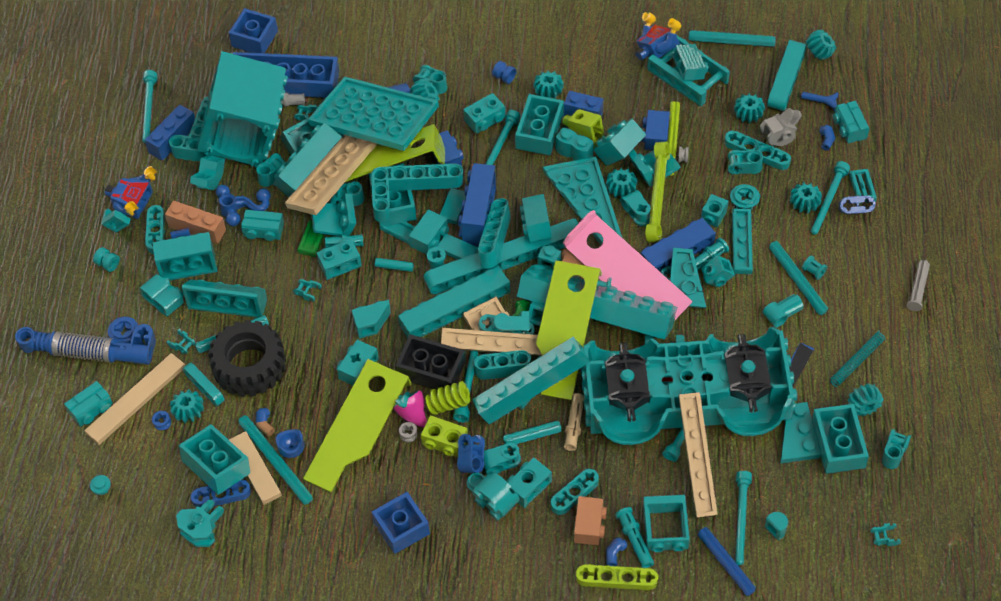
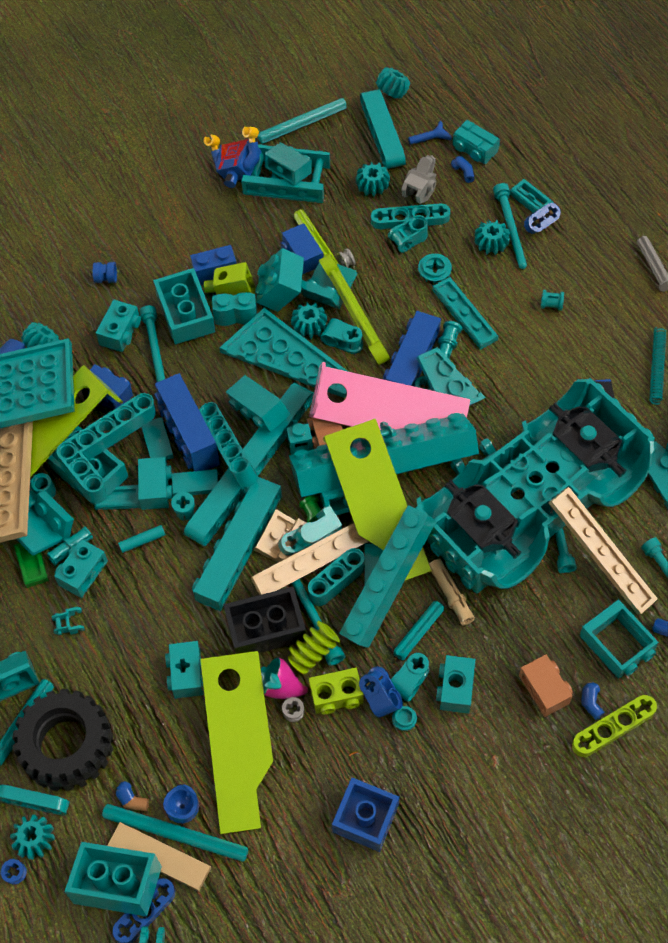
camera: 35 degrees left, 5 degrees up
teal slope [351,300,391,339] -> none
teal piece [413,65,448,94] -> none
teal brick [472,472,520,521] -> none
teal gear [533,70,564,99] -> none
teal beam [551,469,599,515] -> none
teal pin [615,507,655,568] -> none
teal brick [701,194,728,228] -> none
teal brick [701,255,735,288] -> none
teal piece [762,294,804,328] -> none
teal axle [769,241,828,315] -> none

